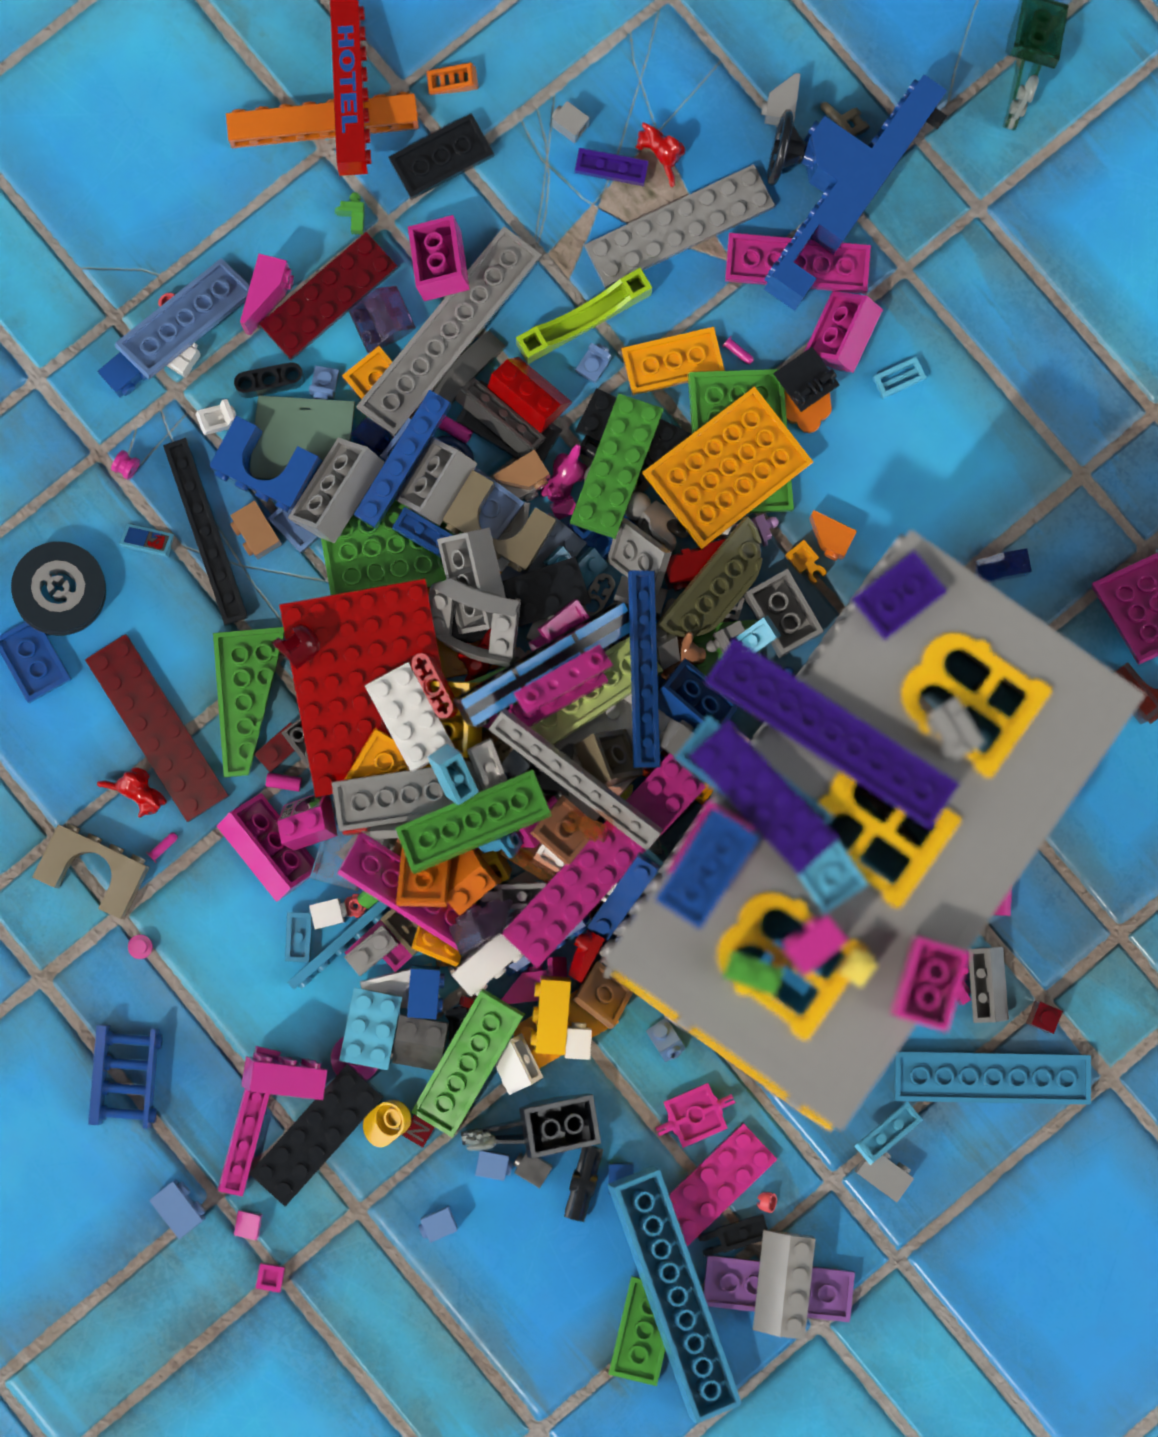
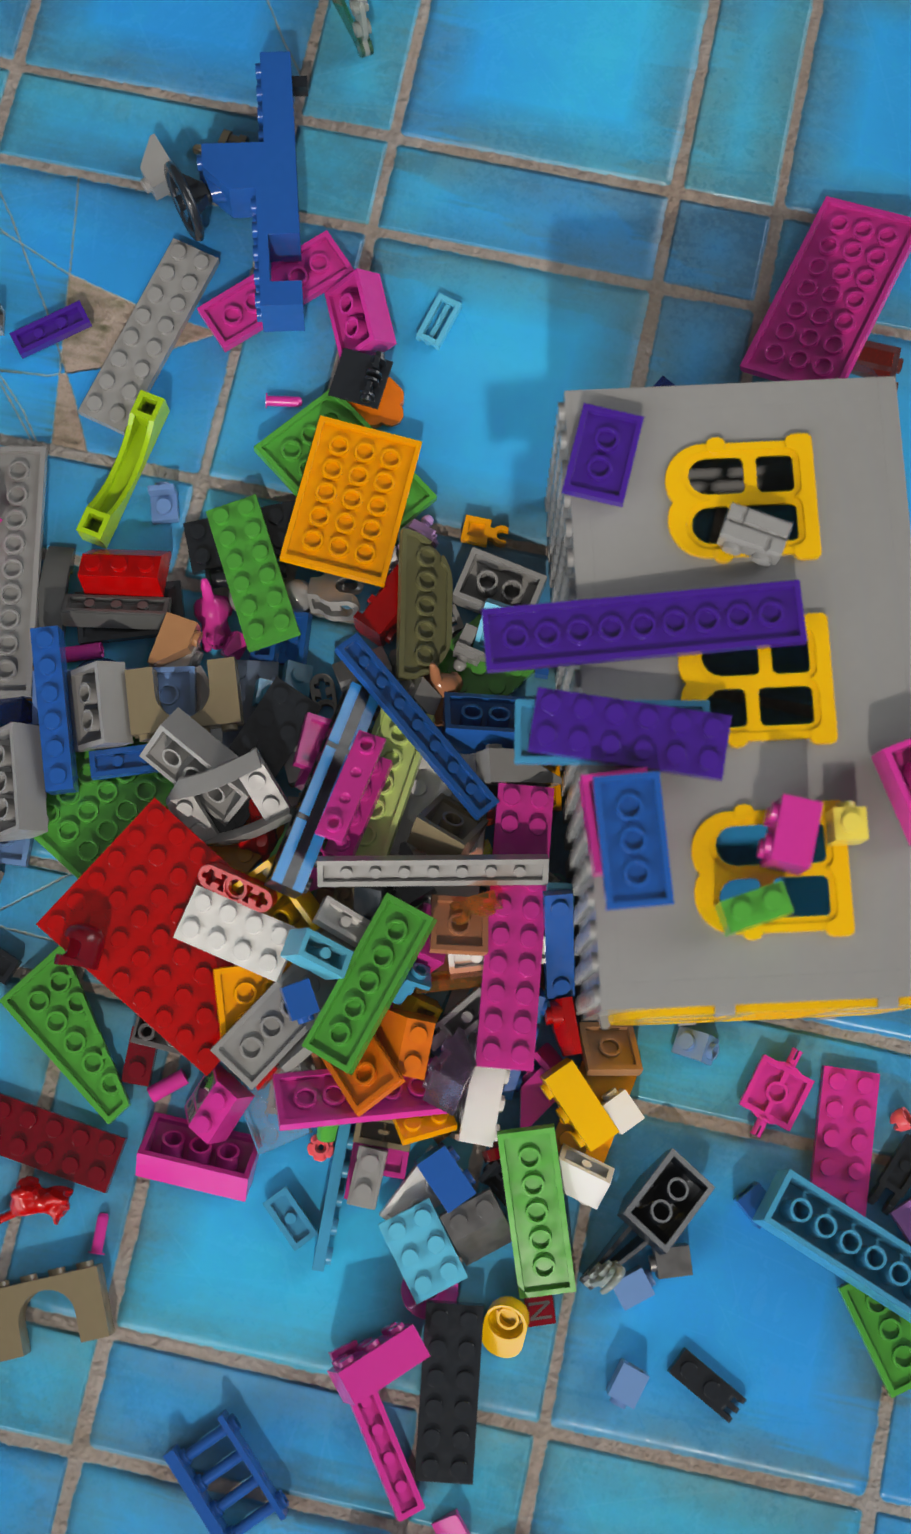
camera: 30 degrees left, 5 degrees down
dark pink plate [128,935,153,959] -> none
white brick [309,898,348,929] -> none
black piece [564,1146,603,1222] -> none
light grey plate [607,518,672,595] -> none
light orange plate [621,327,725,396] -> none
red animal [636,122,685,187] -> none
medium azure tile [794,840,869,915] -> none
orange slope [809,510,857,561] -> none
none -> blue brick [279,978,320,1025]
none -> black hinge [667,1347,747,1423]

